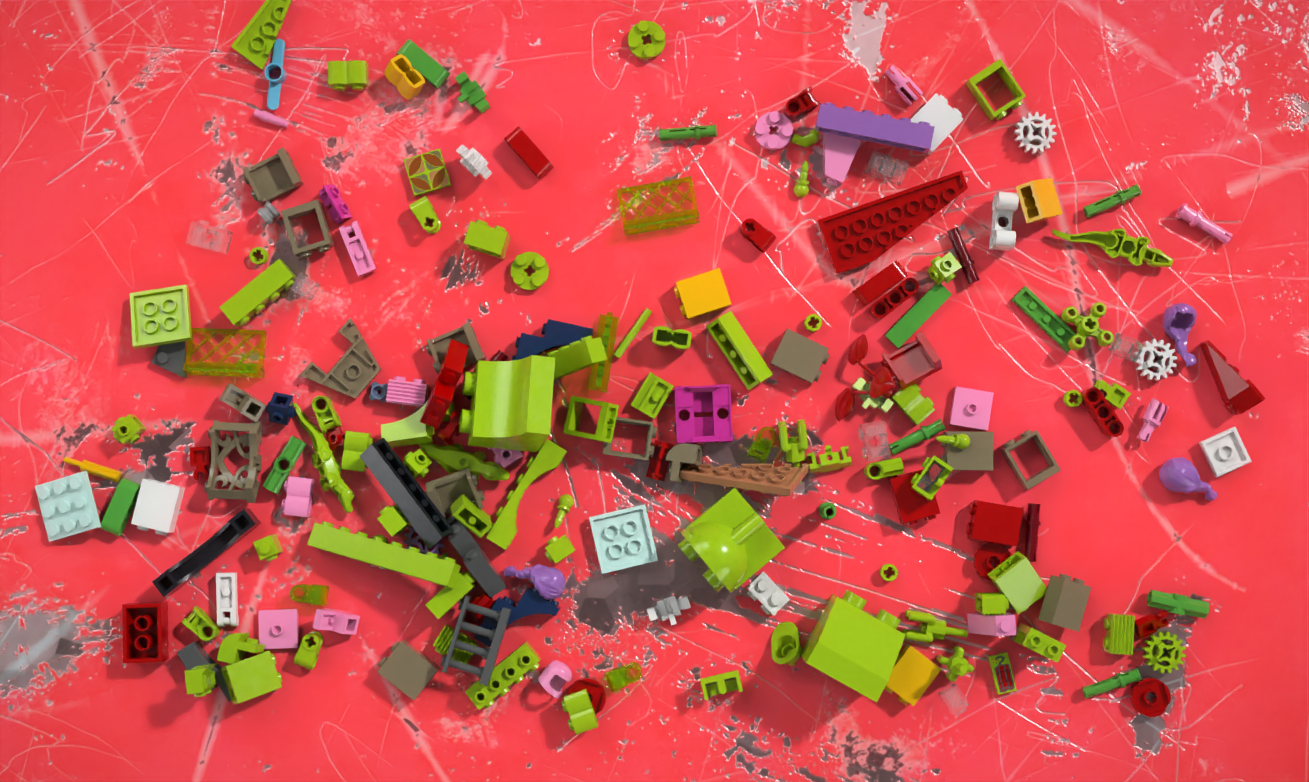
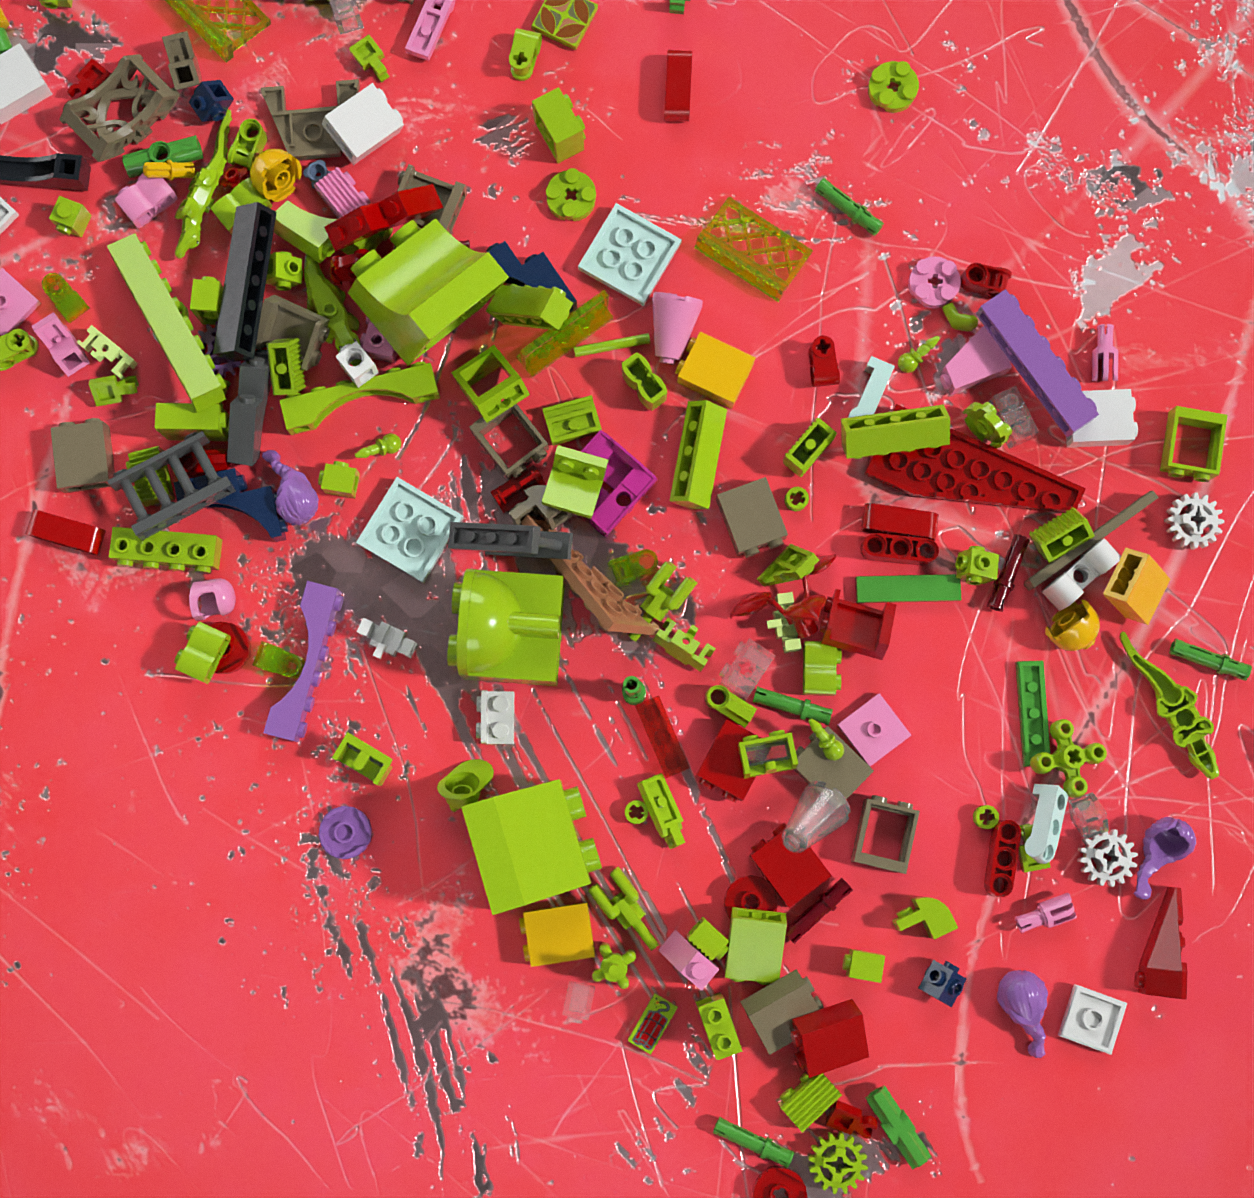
camera: 40 degrees right, 5 degrees down
white gear [456,145,492,180] -> none
none -> red beam [25,509,106,556]
none -> yellowish green piece [76,325,138,380]
none -> lime plate [89,375,139,407]
none -> yellow axle [143,160,195,181]
none -> yellow cylinder [250,149,302,202]
none -> medium lavender arch [263,581,344,743]
none -> medium lavender tile [318,806,372,859]
none -> white brick [322,83,404,165]
none -> white brick [336,341,379,388]
none -> lime plate [349,34,389,83]
none -> dark grey fence [448,522,573,560]
none -> lime bracket [541,445,608,518]
none -> light aqua plate [578,203,682,306]
none -> clear red plate [635,695,690,779]
none -> lime hinge [637,773,685,849]
none -> bright pink cone [652,292,703,364]
none -> lime wing [757,543,819,587]
none -> clear cone [782,781,851,853]
none -> lime brick [783,418,837,477]
none -> red brick [790,999,869,1078]
none -> lime brick [841,404,950,459]
none -> lime brick [842,948,885,983]
none -> light aqua leg [847,356,895,418]
none -> lime brick [892,897,958,940]
none -> dark blue brick [918,960,967,1008]
none -> lime plate [963,402,1012,448]
none -> dark tan tile [1024,491,1159,591]
none -> light aqua leg [1025,784,1069,864]
none -> lime brick [1029,507,1095,563]
none -> yellow cylinder [1045,600,1100,651]

